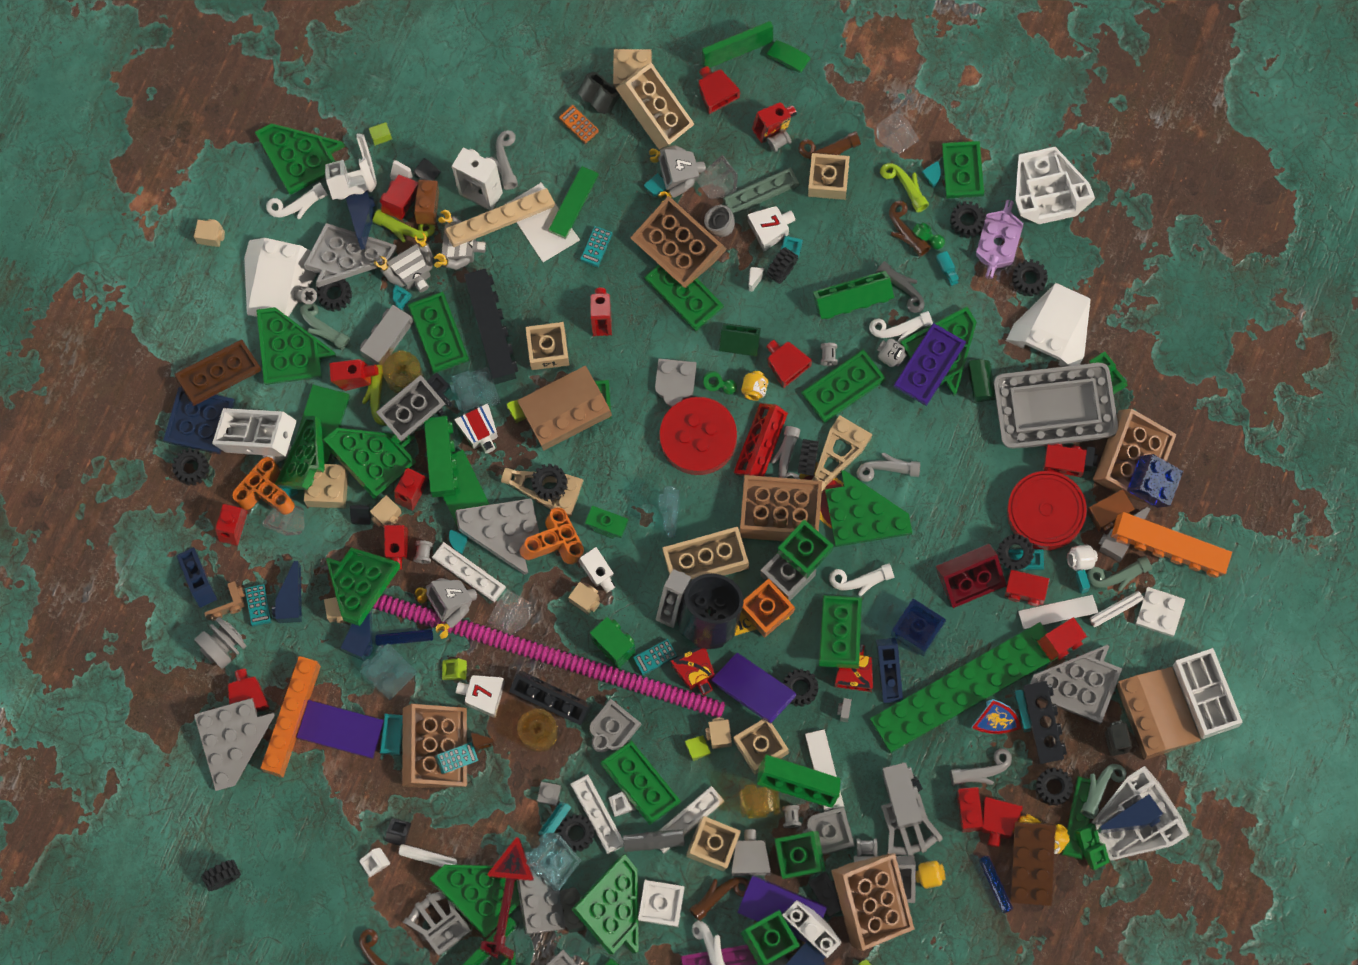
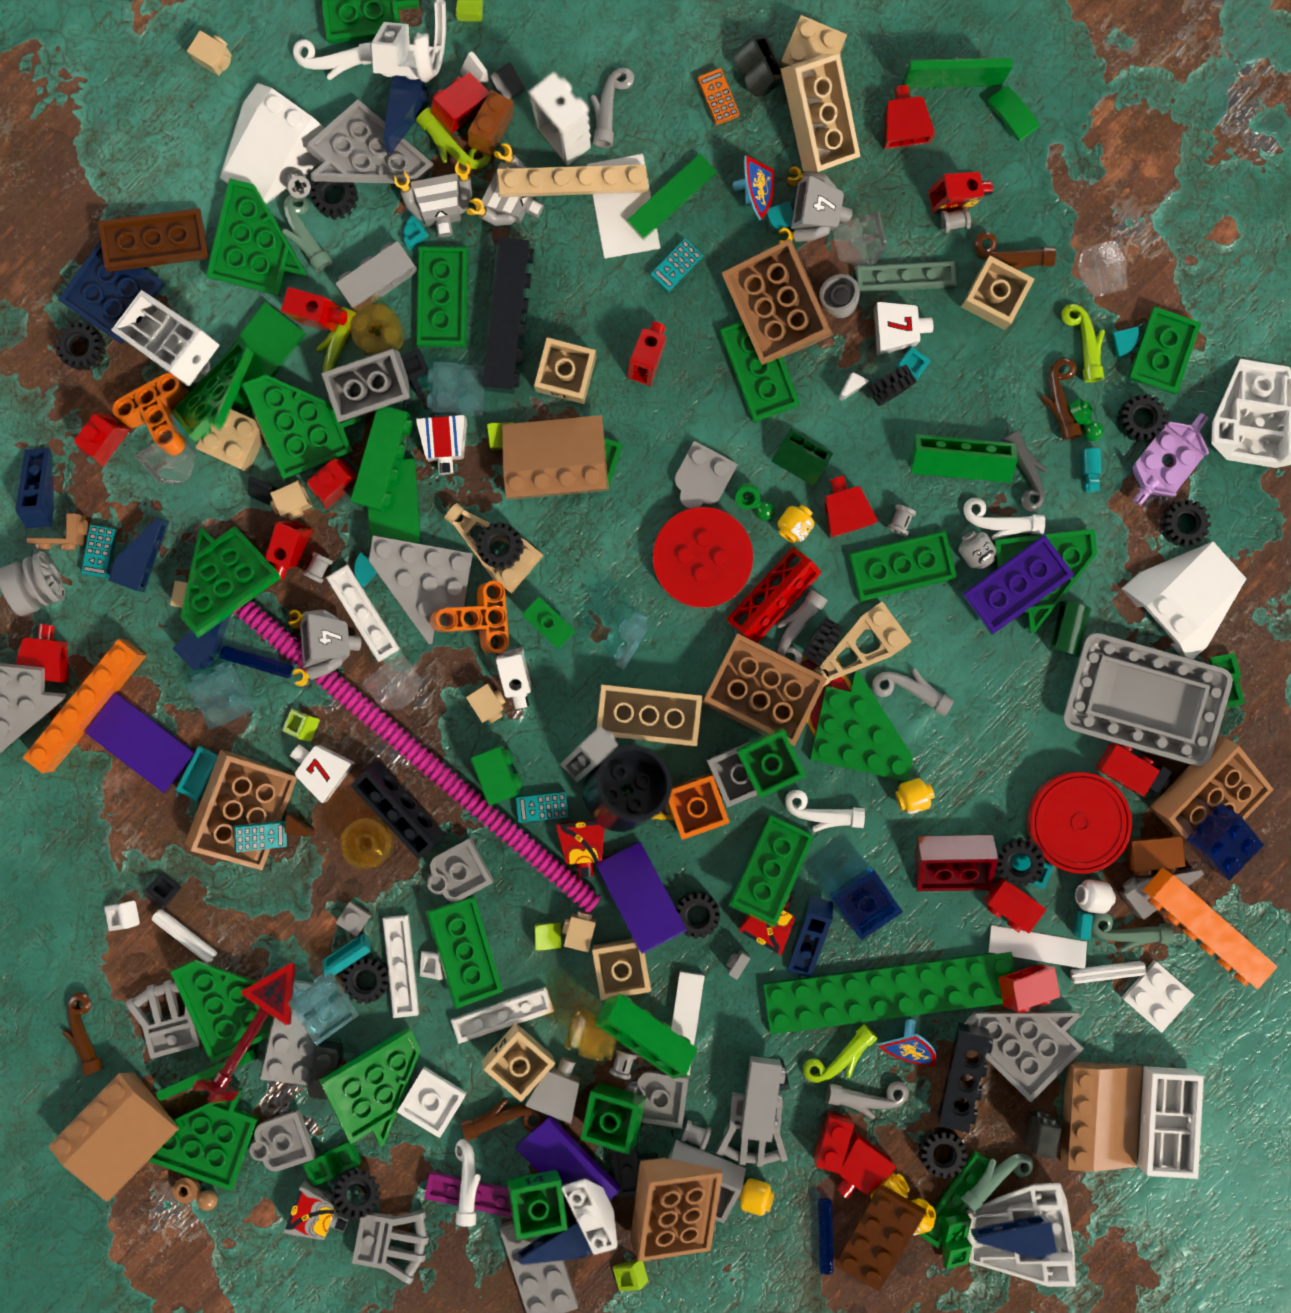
camera: 20 degrees right, 15 degrees up
dark grey axle [623,829,685,852] -> none
teal tile [1014,689,1032,733] -> none
none -> shield [733,156,774,220]
none -> lime plant [802,1024,878,1083]
none -> yellow head [895,778,935,814]

